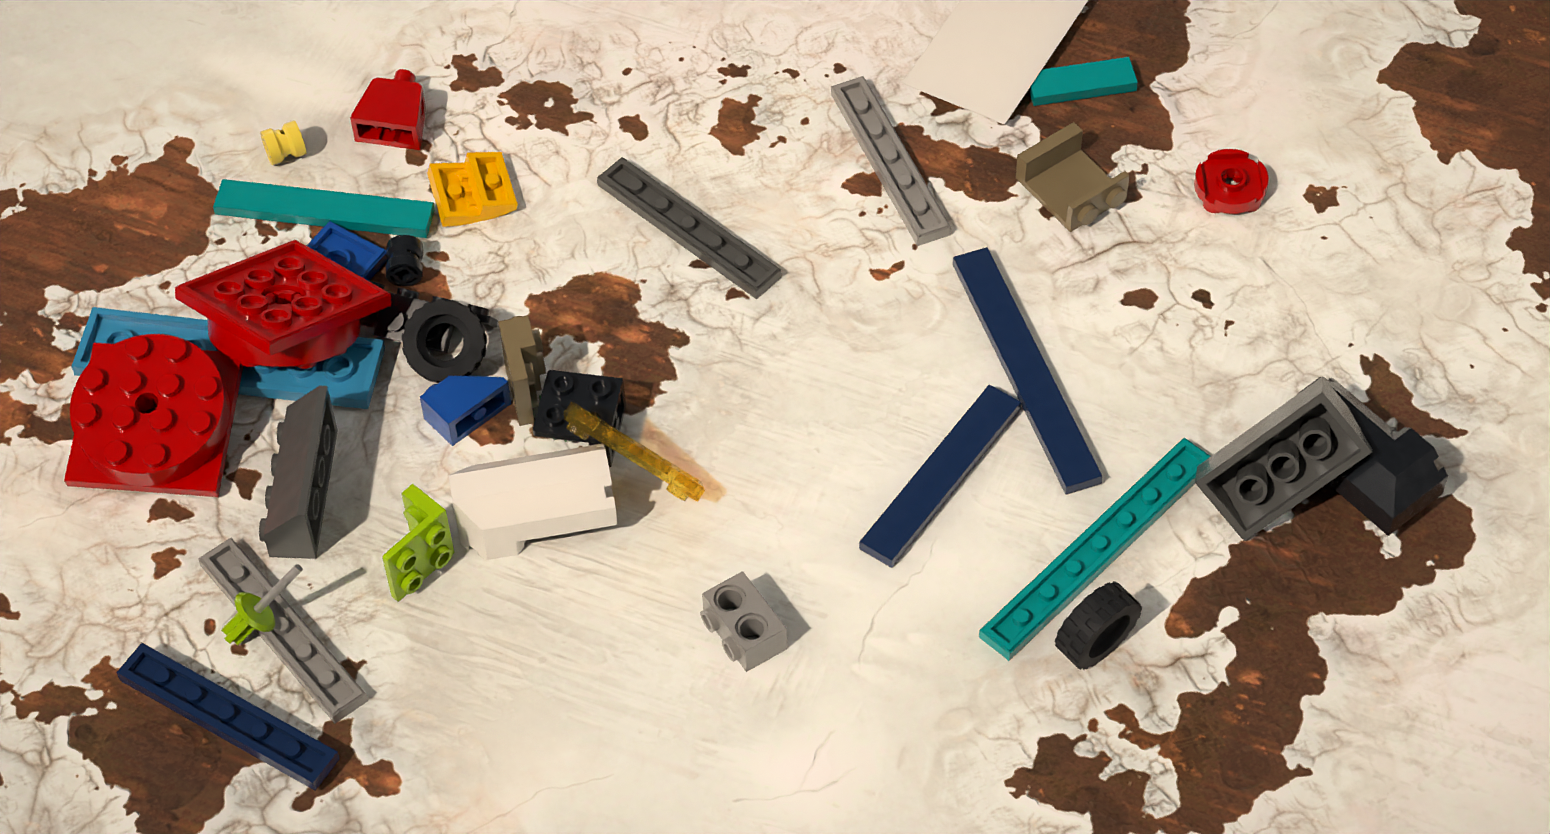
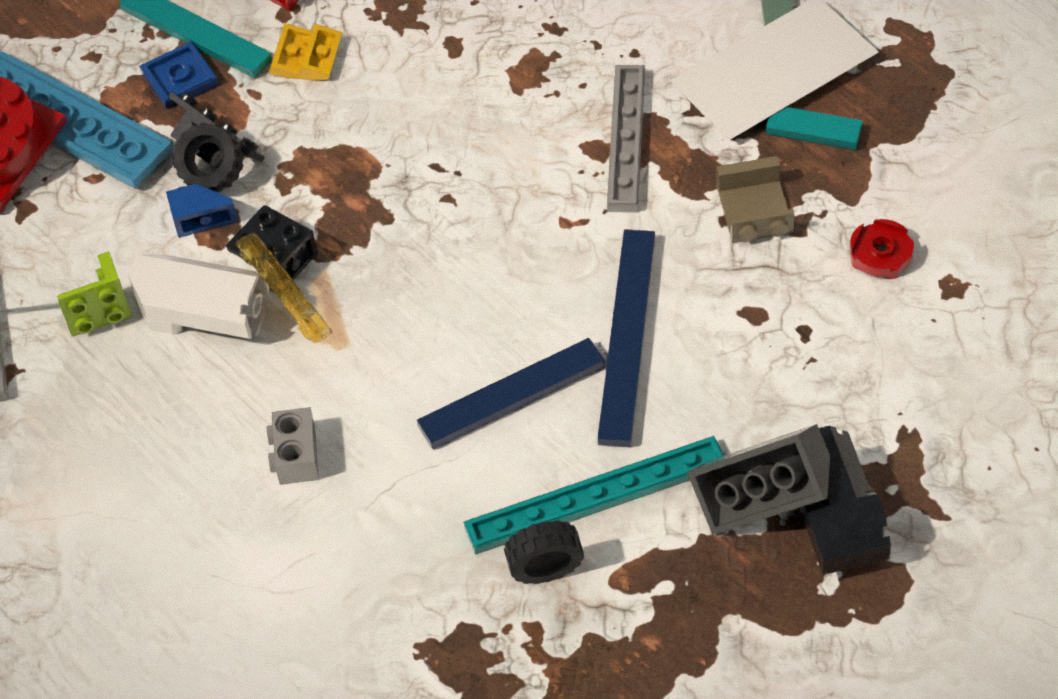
camera: 30 degrees right, 0 degrees up
red piece [175,240,391,369] -> none
dark grey slope [259,386,338,559] -> none
black wheel [386,235,423,286] -> none
dark tan plate [498,315,546,426] -> none
dark grey tile [597,157,781,299] -> none

